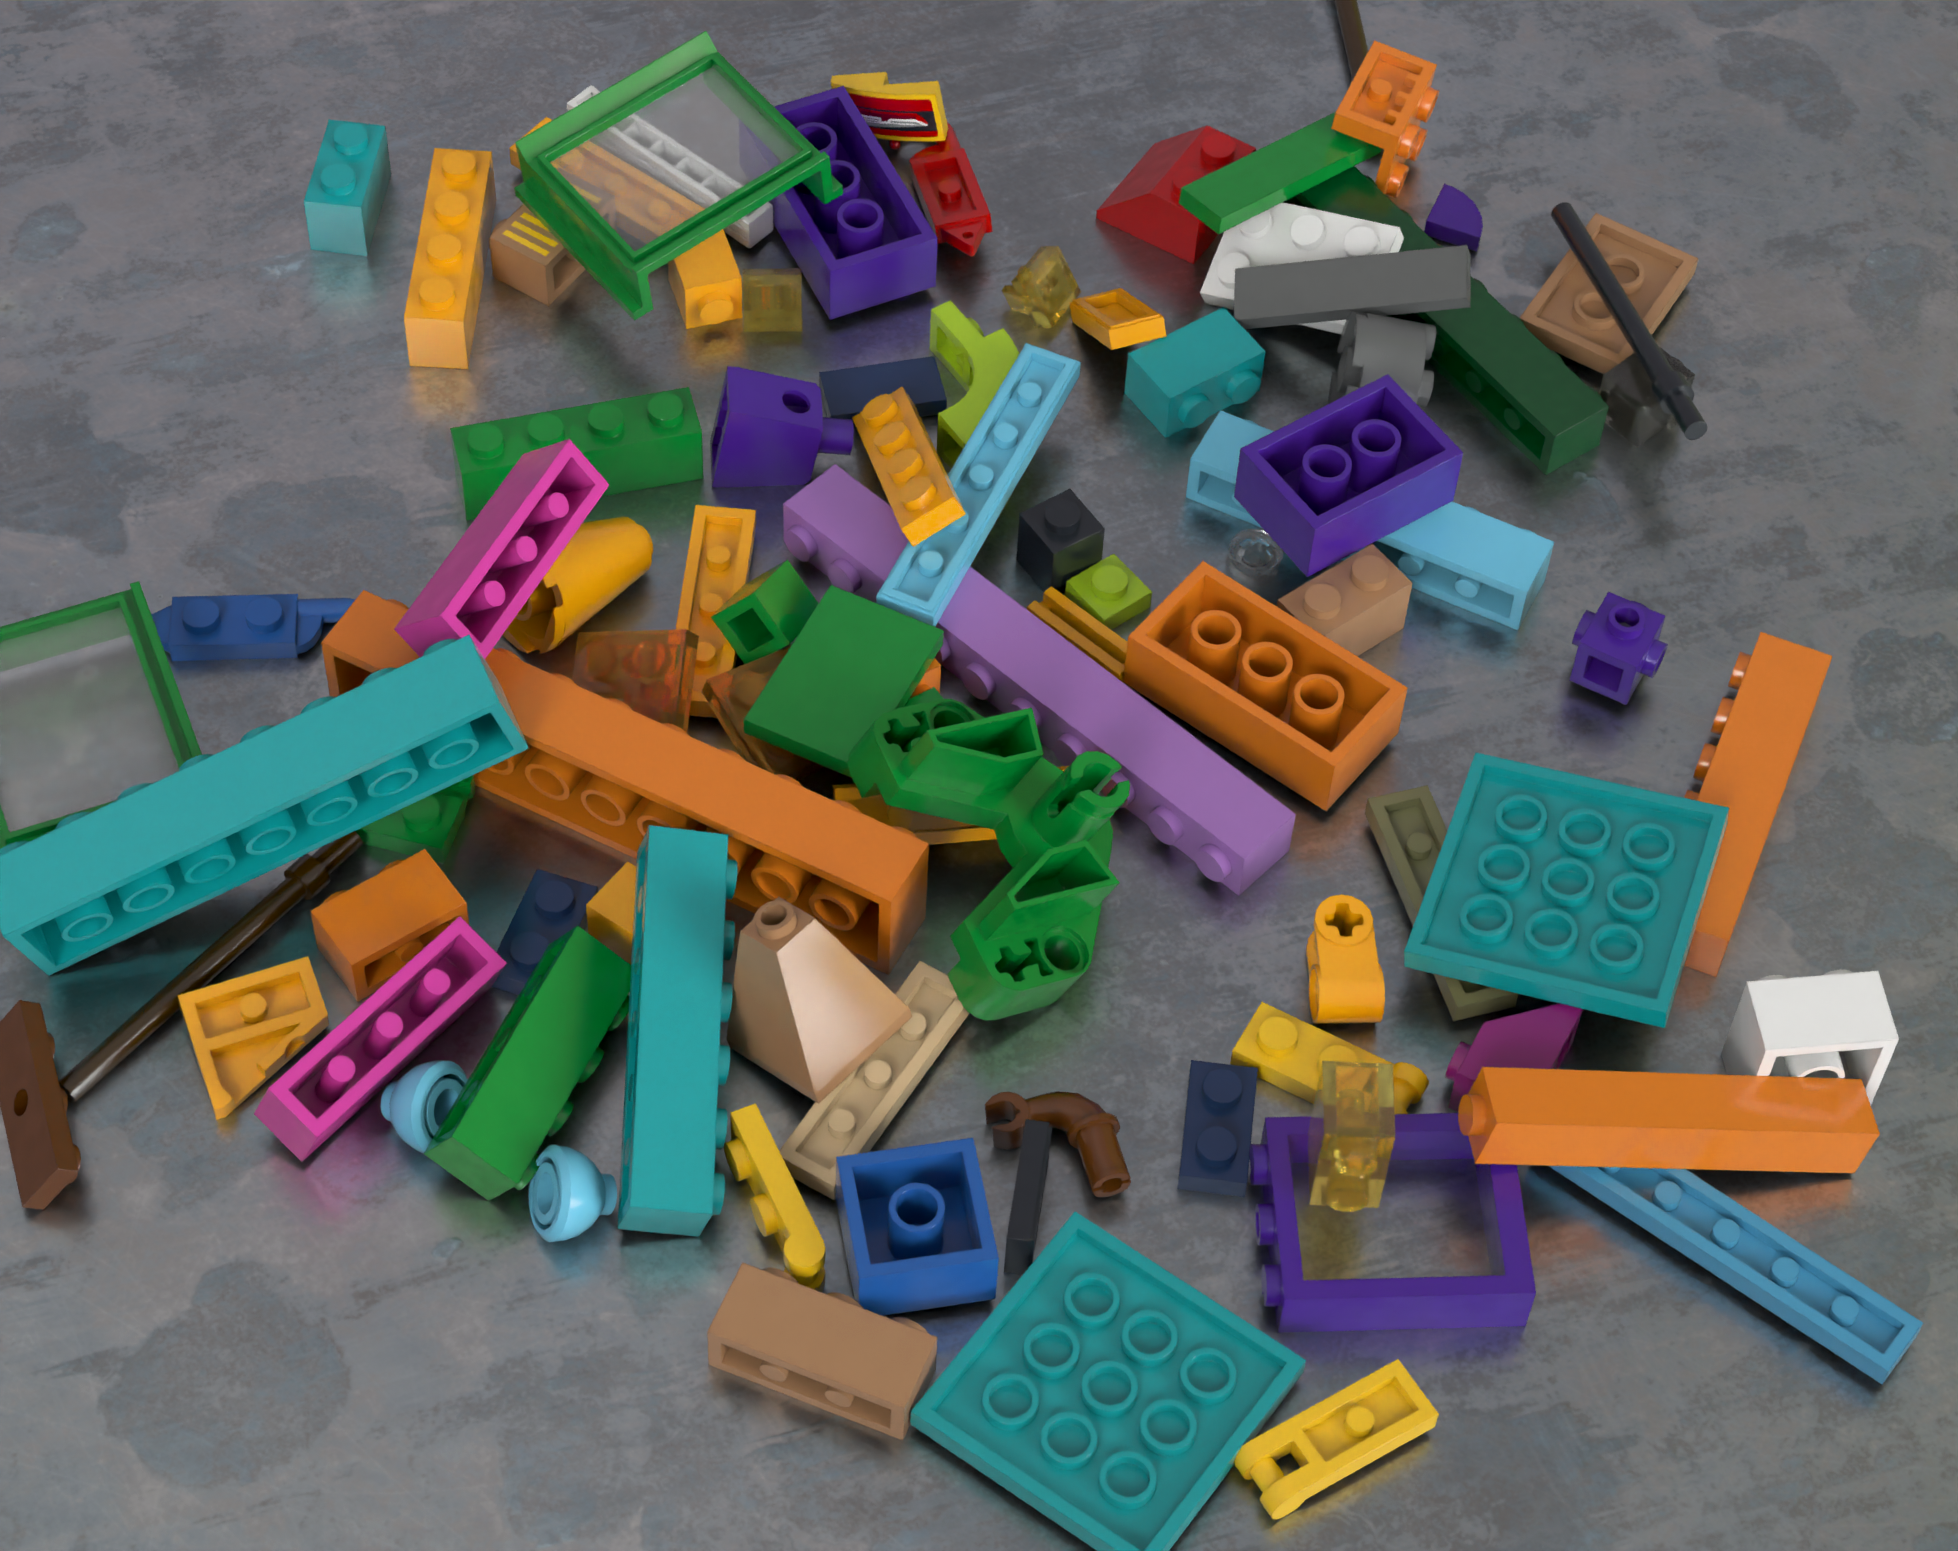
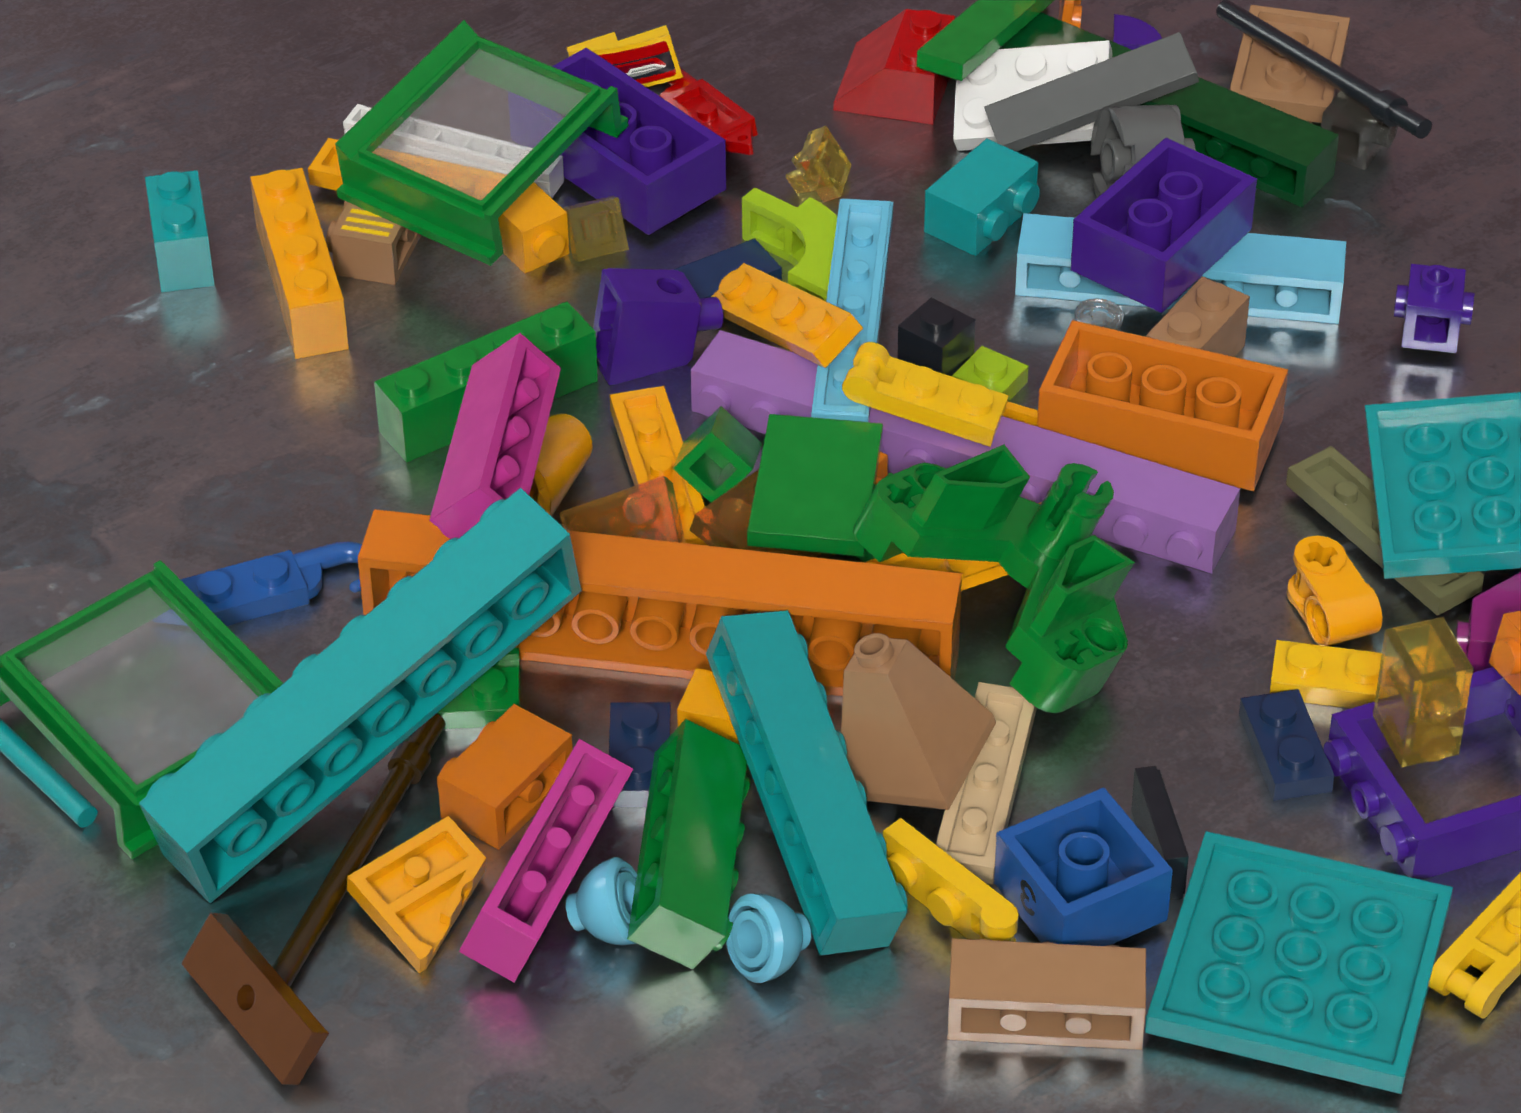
camera: 15 degrees left, 10 degrees down
reddish brown piece [985,1091,1131,1197] -> none
light orange tile [1069,288,1166,350] -> none
none -> yellow plate [842,342,1009,447]

